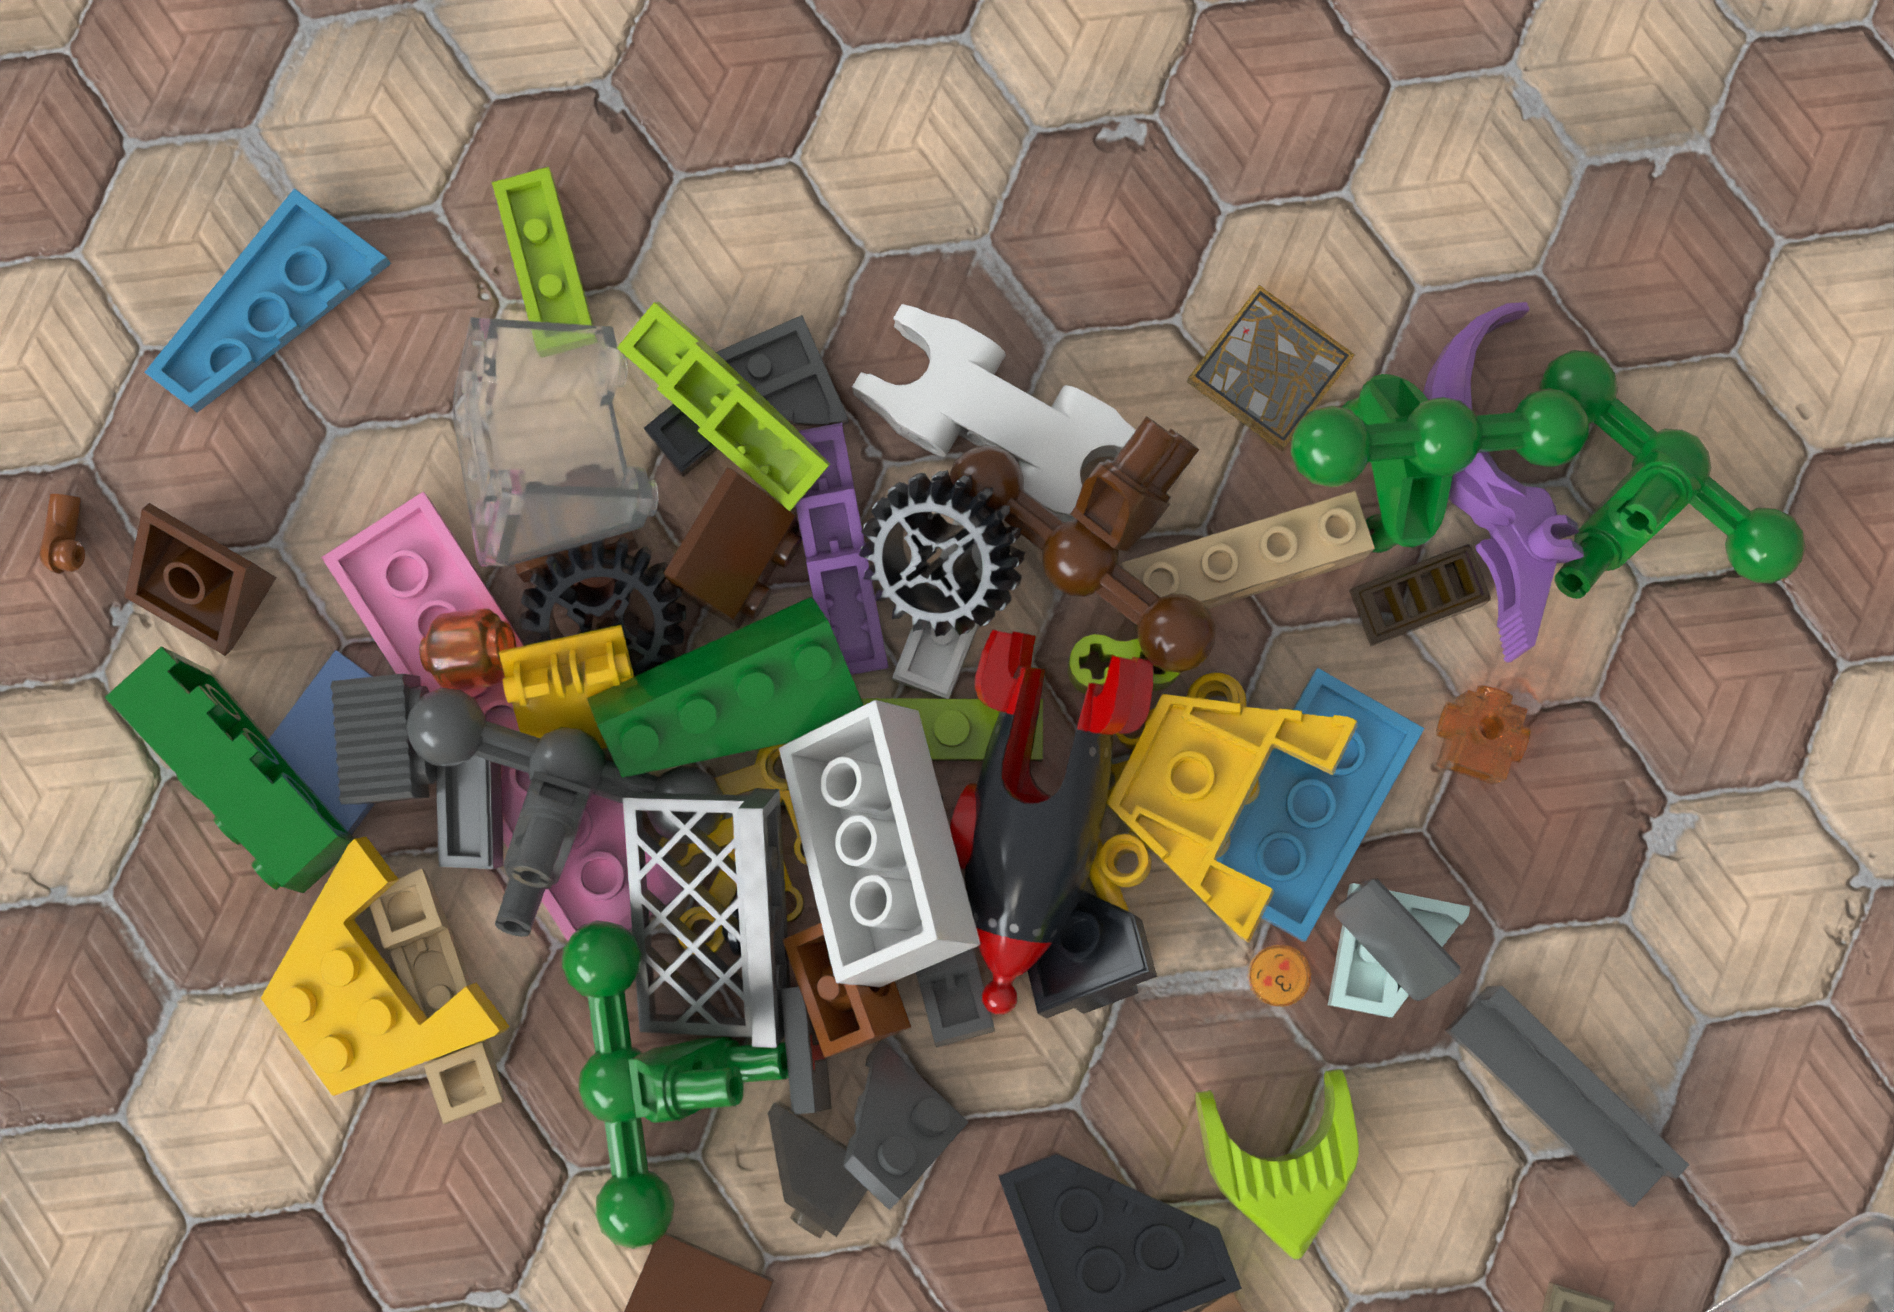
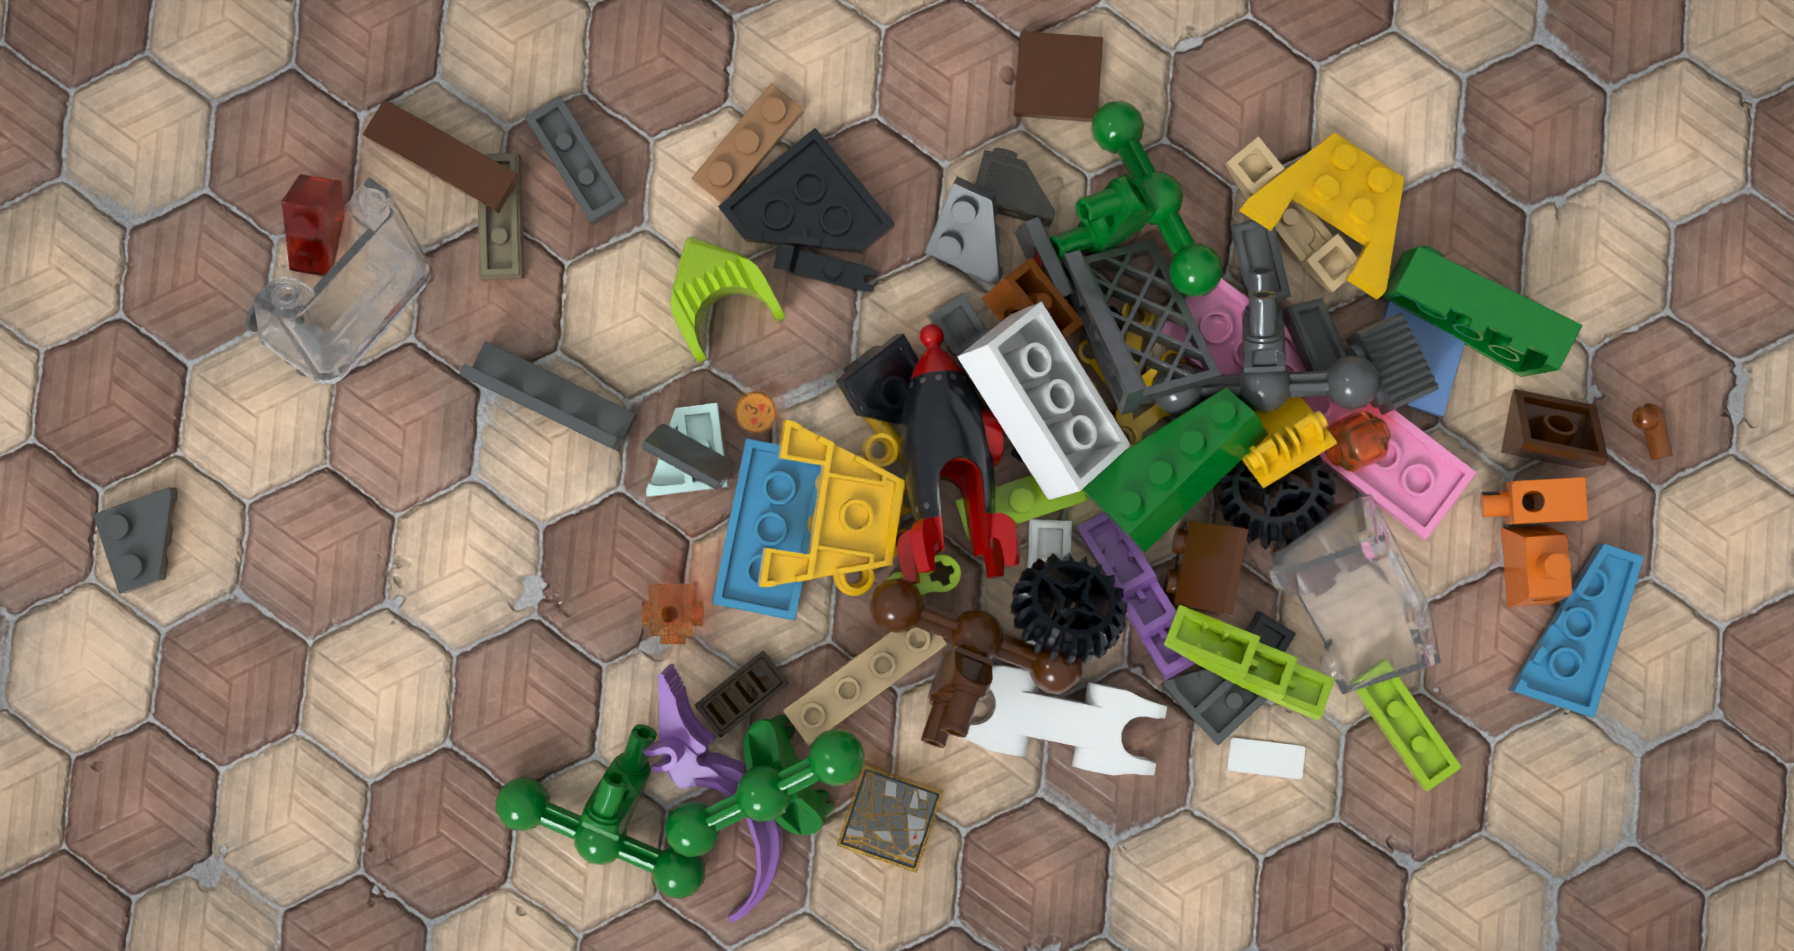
camera: 155 degrees right, 5 degrees up
none -> black piece [773,243,877,292]
none -> white sticker [1227,737,1306,779]
none -> dark grey tile [1230,220,1291,300]
none -> orange torso [1480,477,1588,525]
none -> orange torso [1501,525,1572,607]

